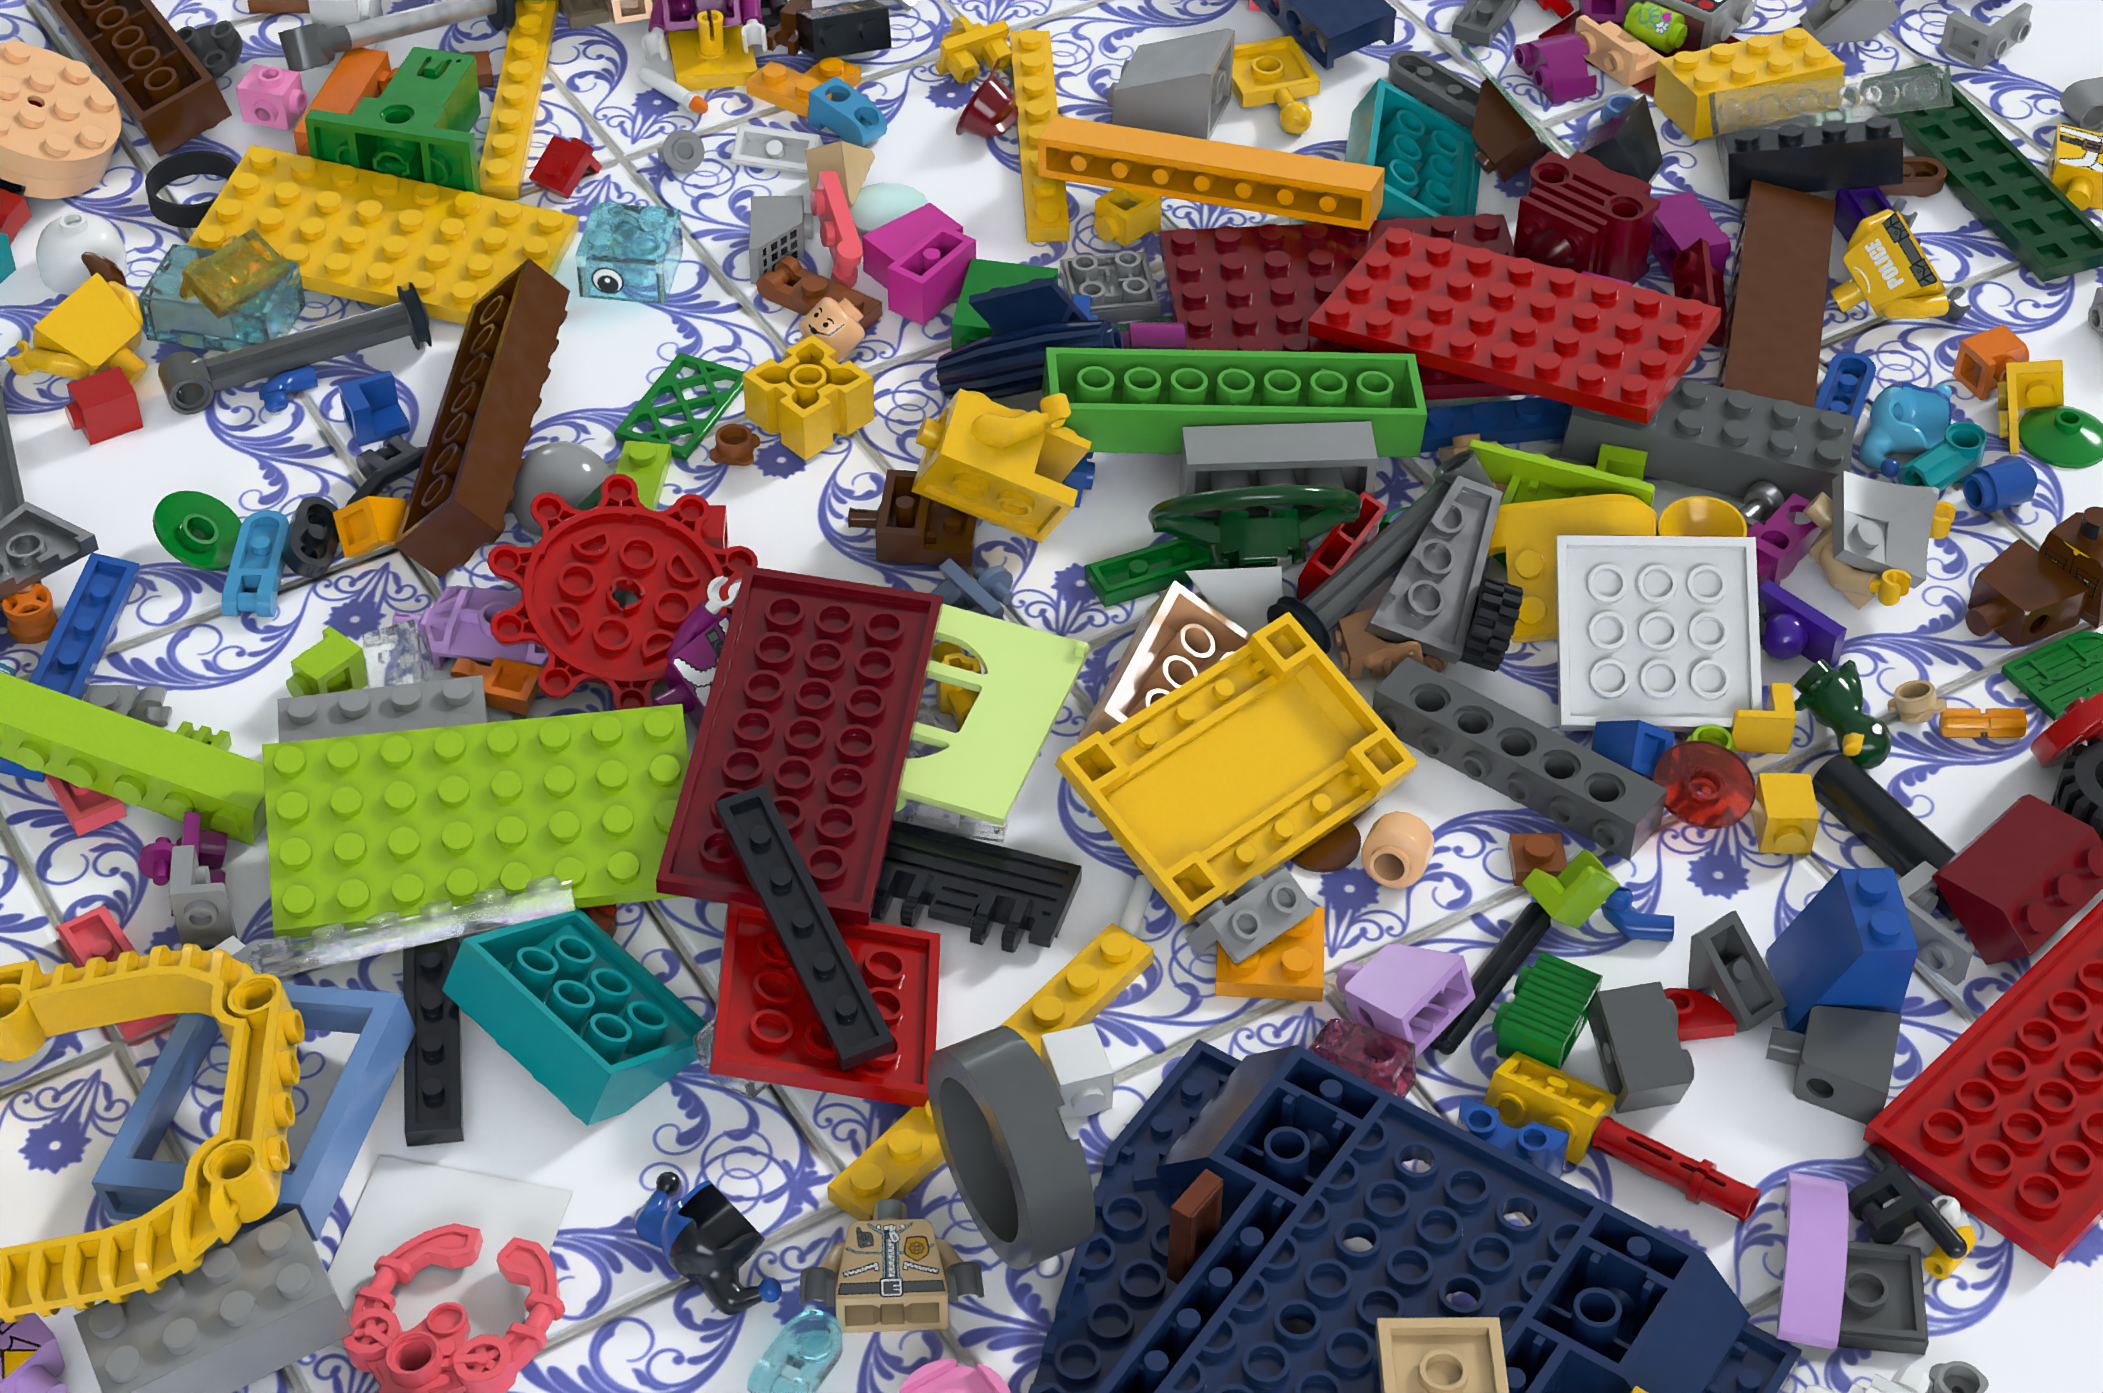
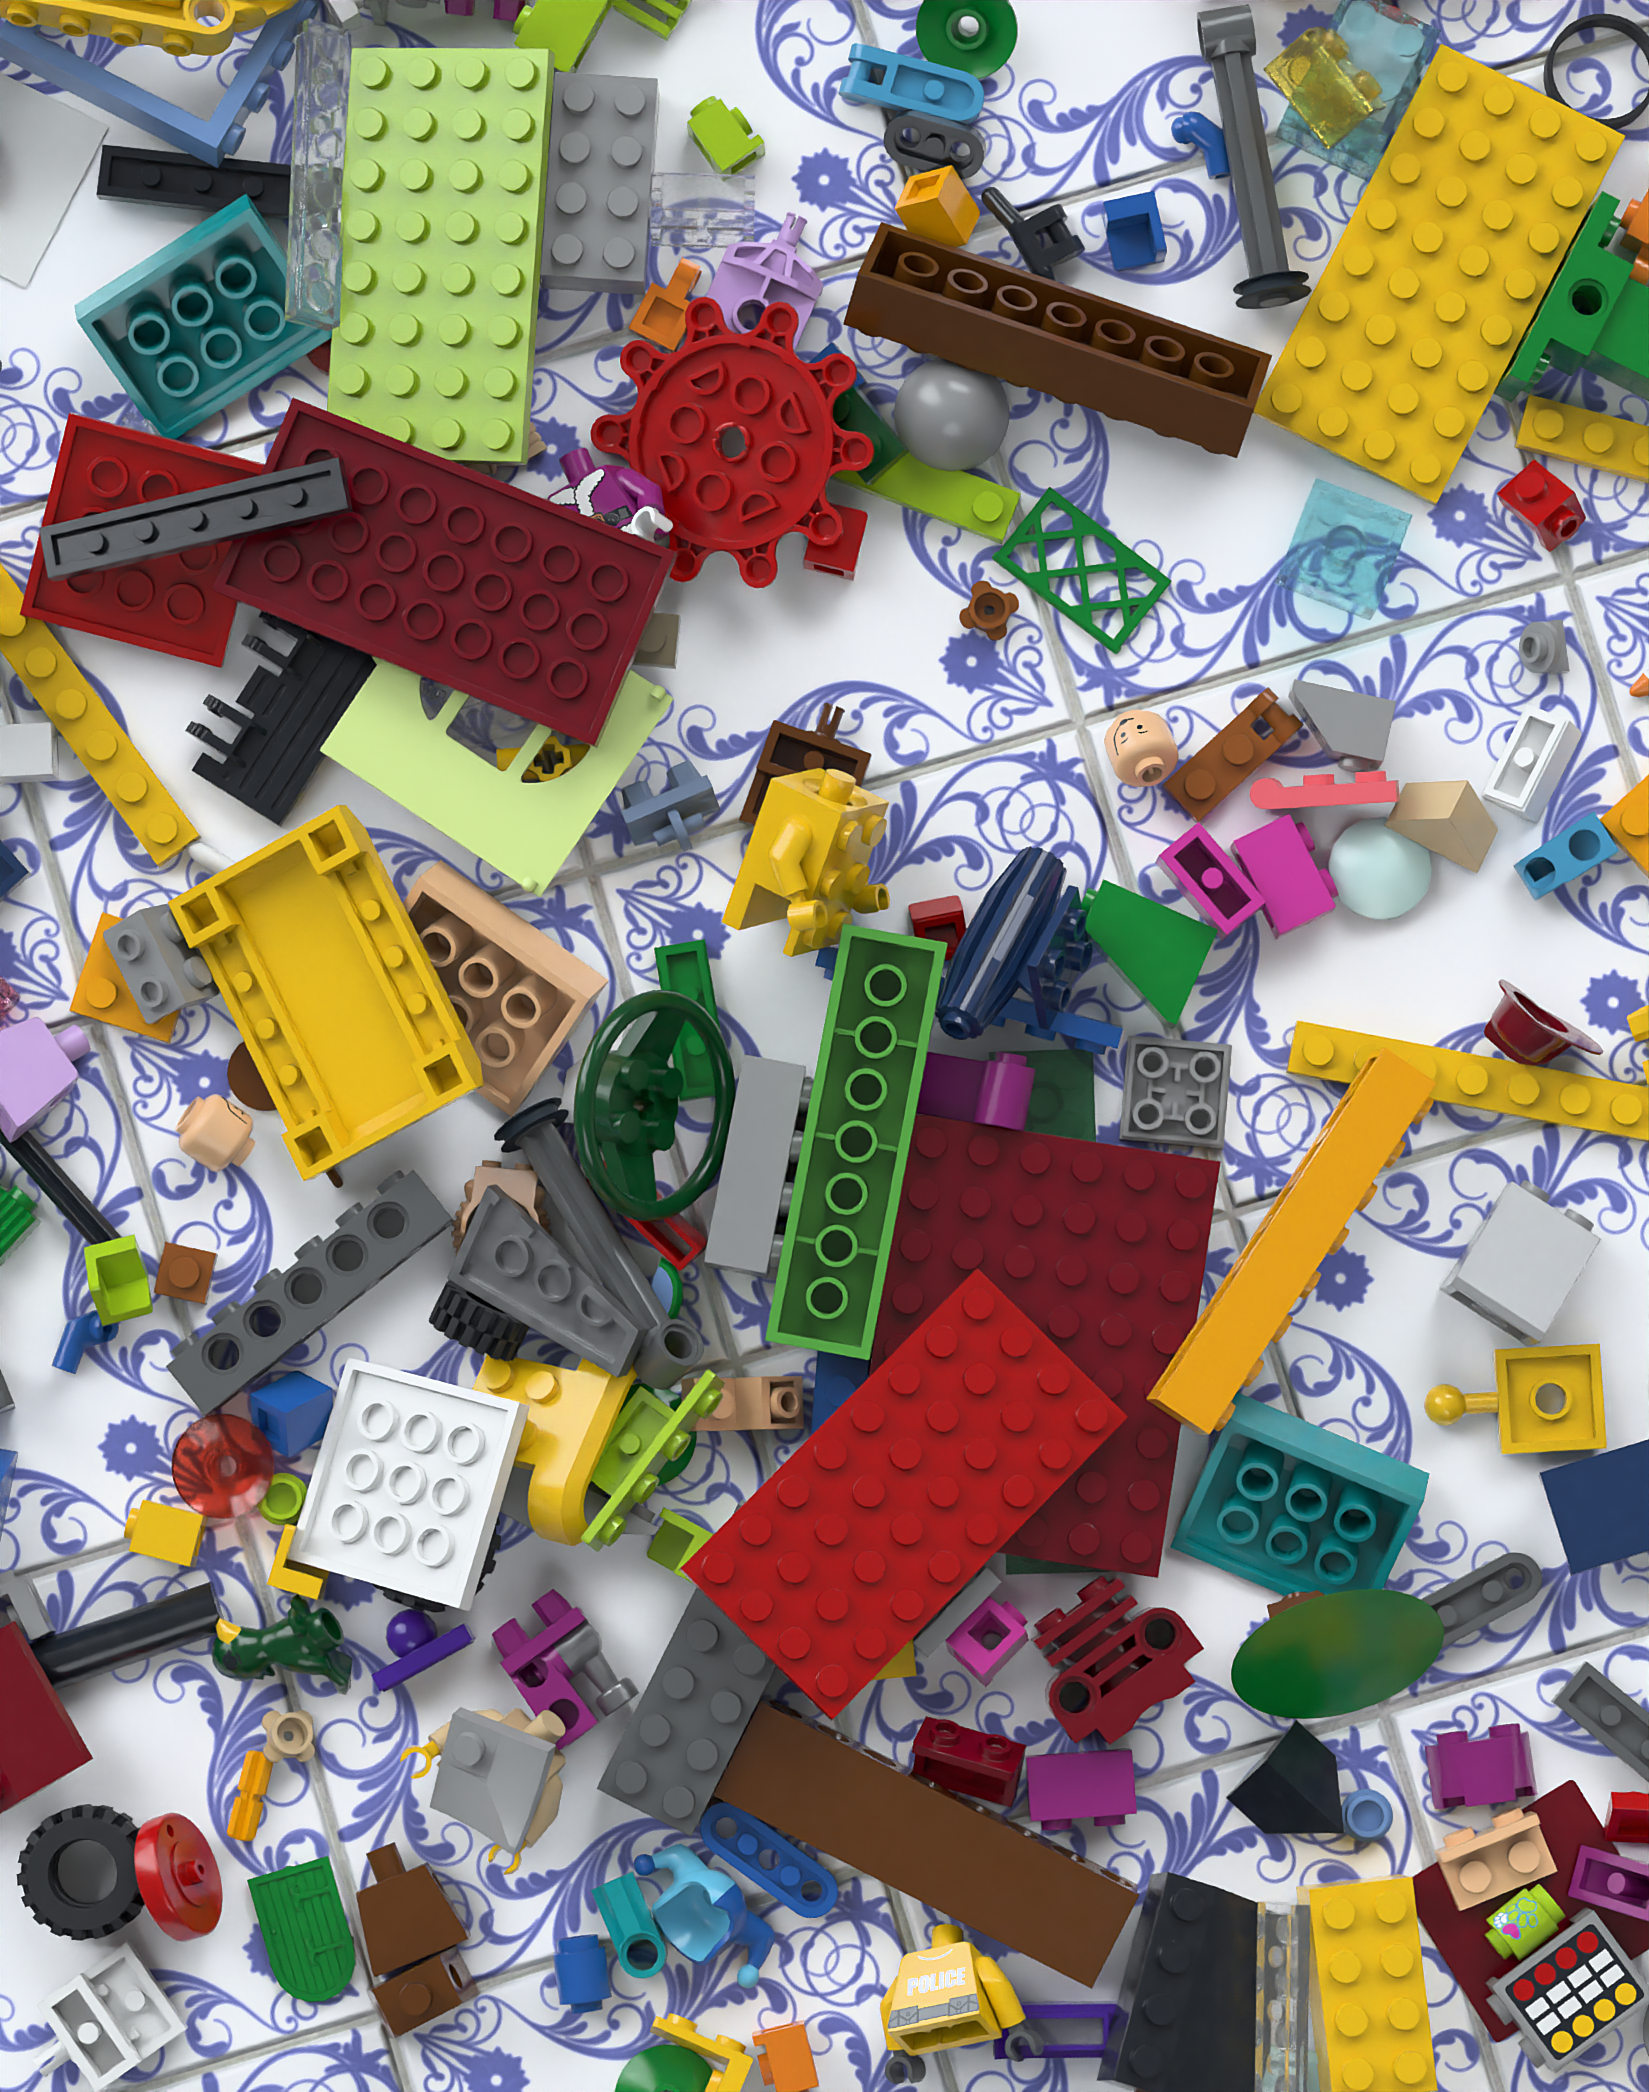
camera: 105 degrees right, 40 degrees up
yellow brick [743,334,875,461] -> none
yellow brick [1094,187,1162,247] -> none
yellow piece [1657,496,1747,537] -> none

